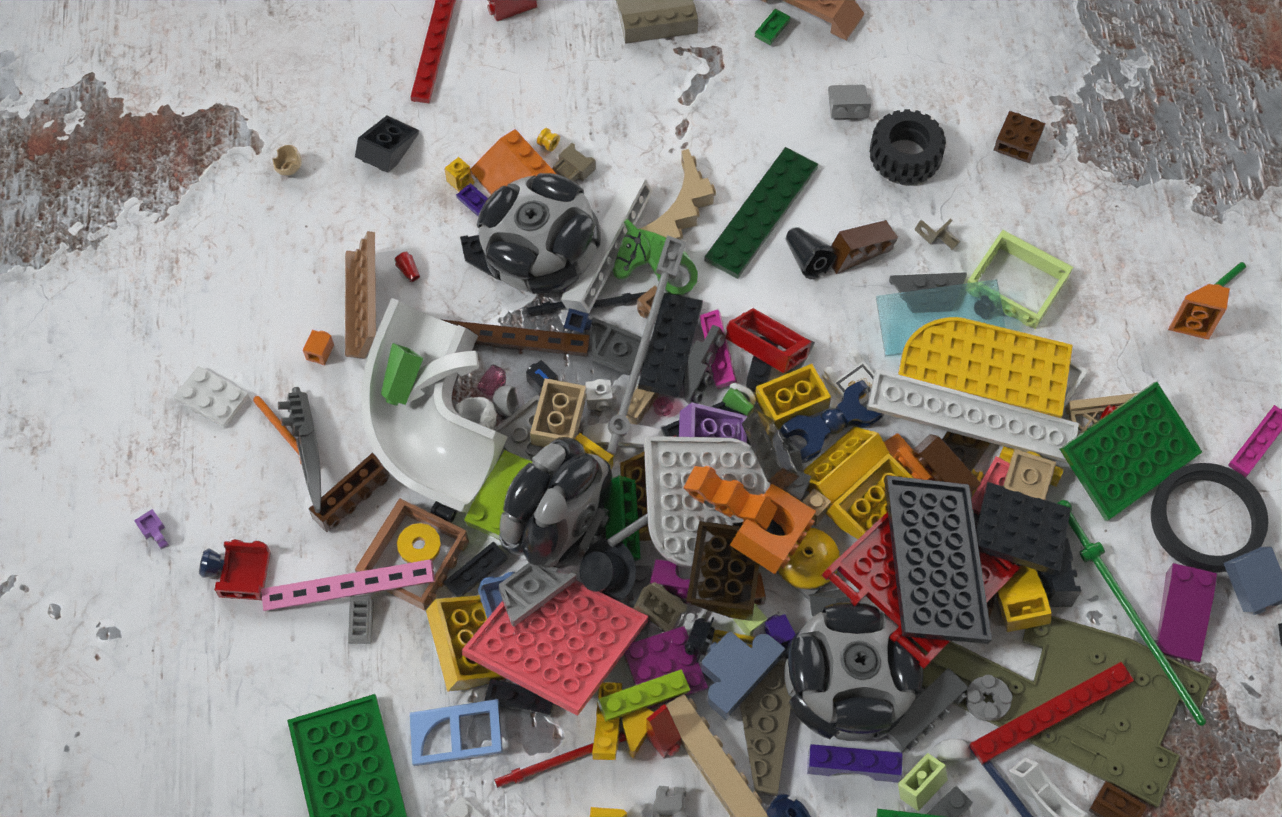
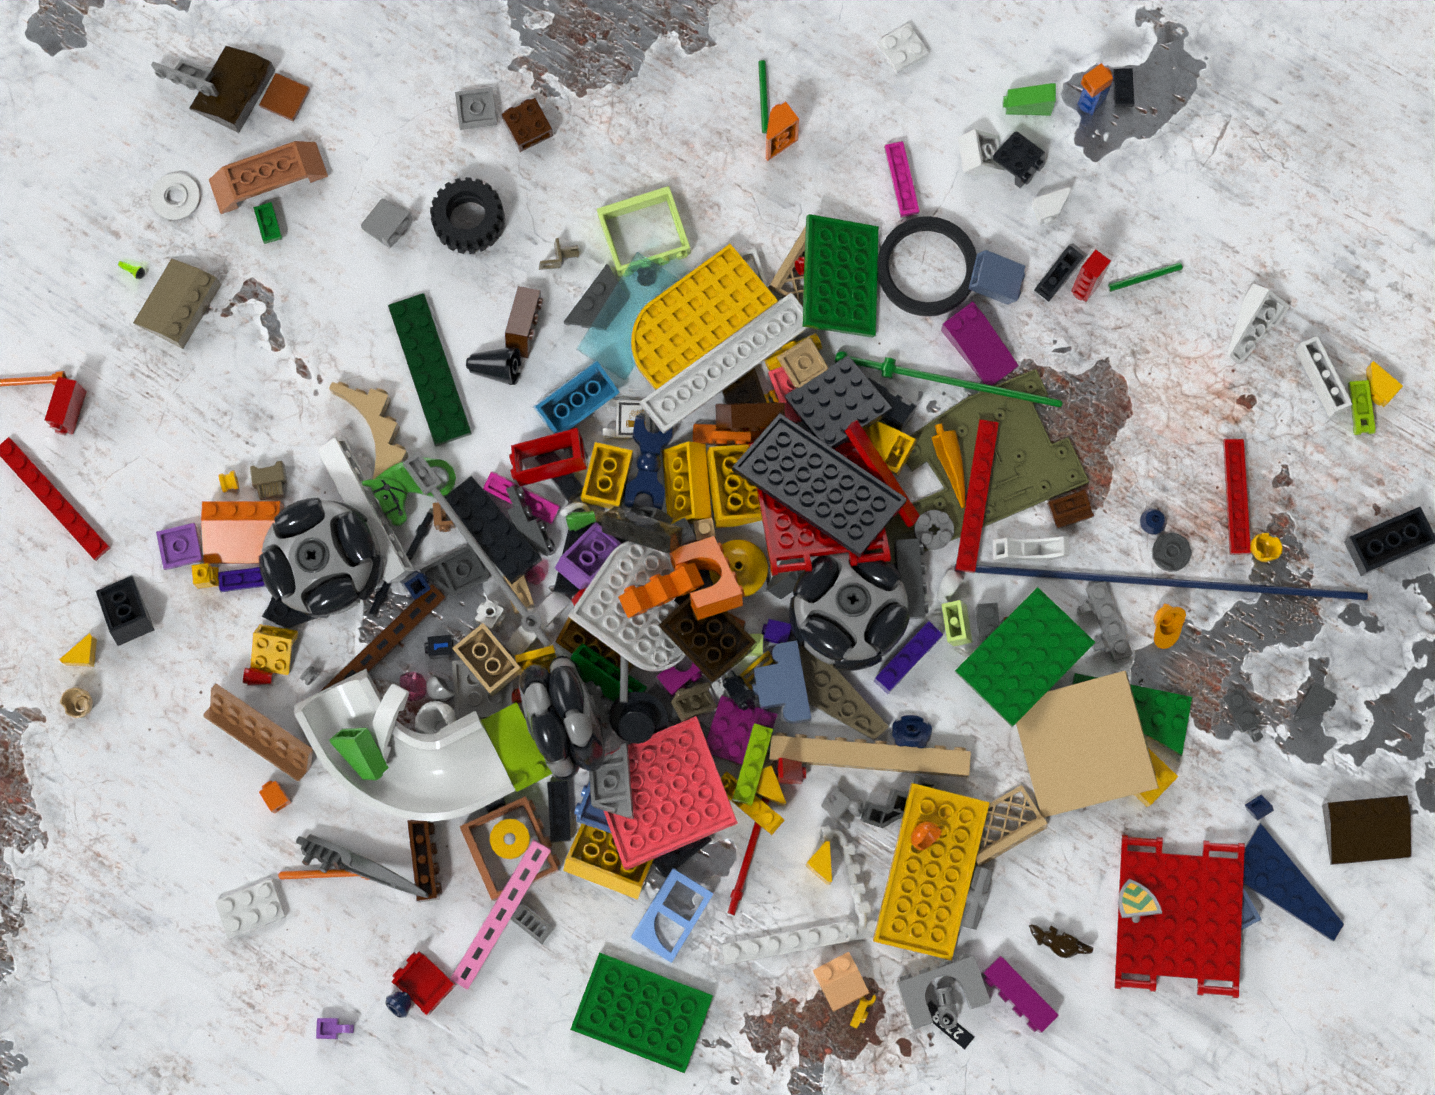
camera: 50 degrees left, 15 degrees up
none -> yellow slope [59,633,97,667]
none -> medium lavender plate [156,523,203,570]
none -> yellow bracket [250,624,298,675]
none -> light grey bush [300,666,319,686]
none -> light grey plate [455,87,497,130]
none -> dark azure slope [533,361,620,434]
none -> red tile [845,420,920,527]
none -> light orange piece [931,423,965,508]

